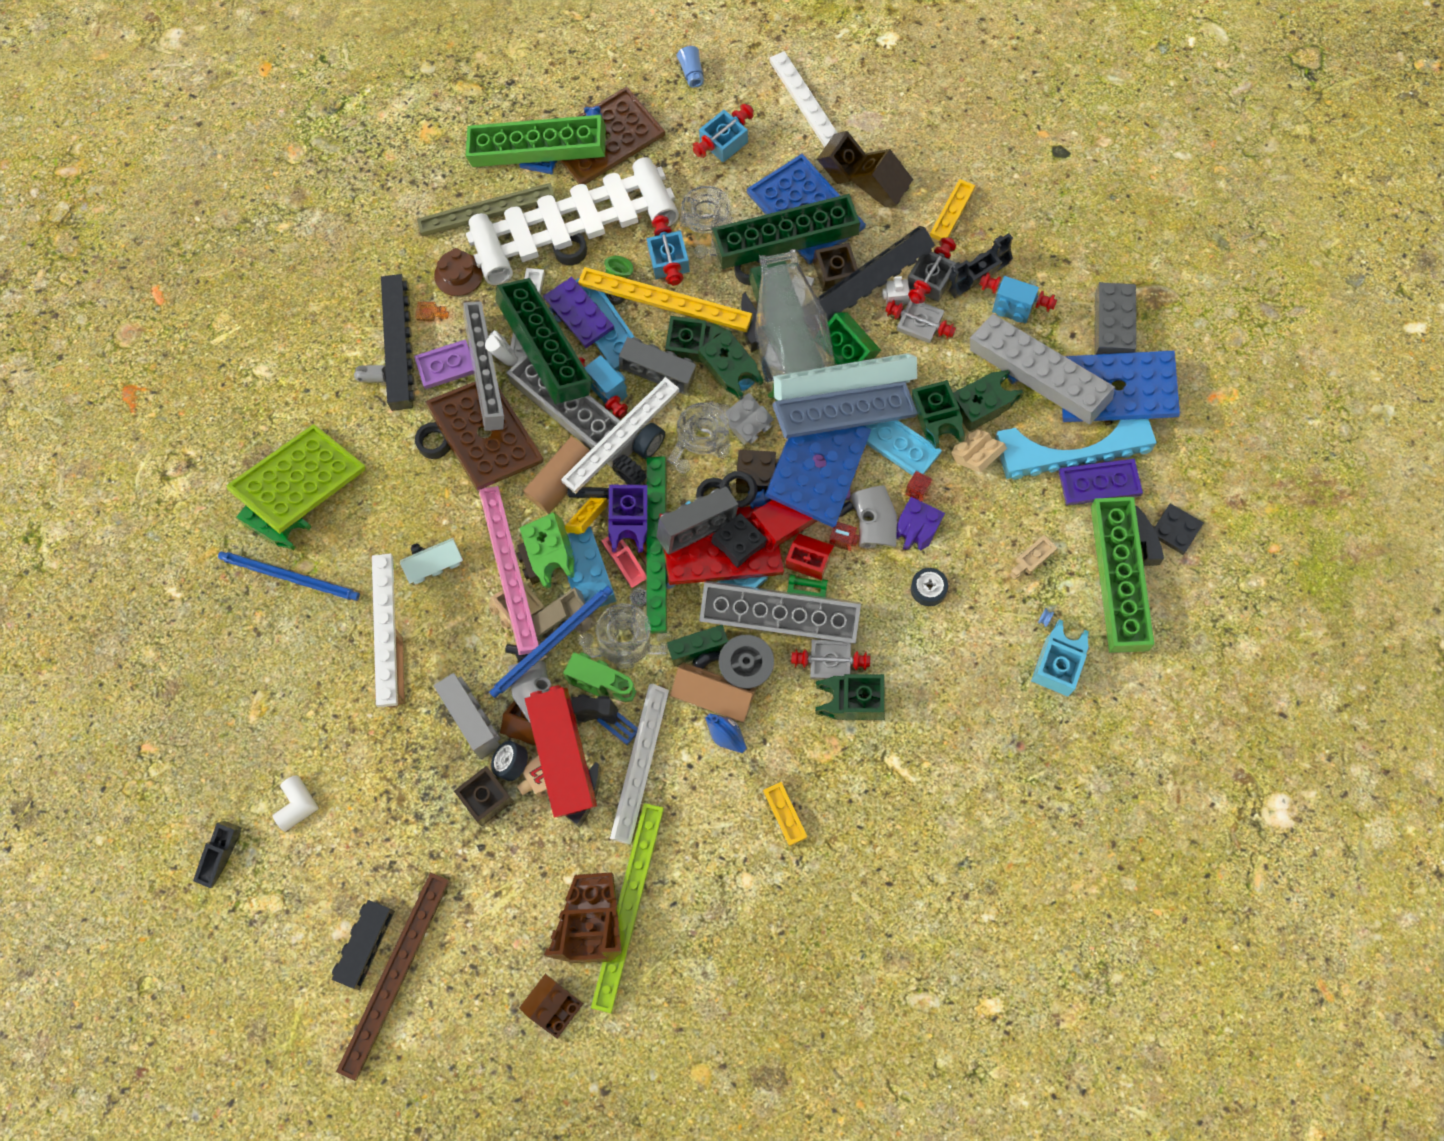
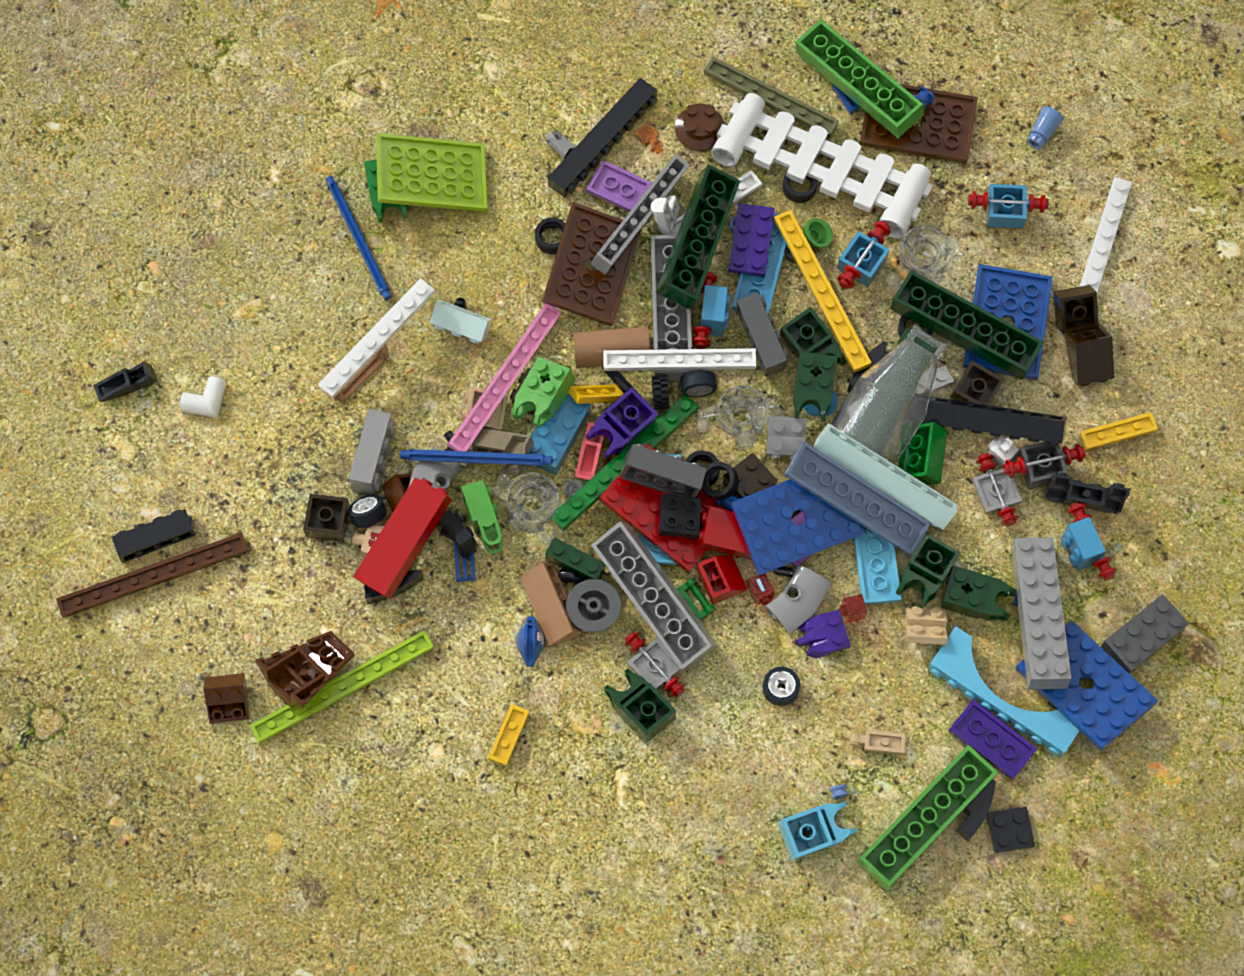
camera: 40 degrees right, 0 degrees up
white plate [610,684,669,844] -> none

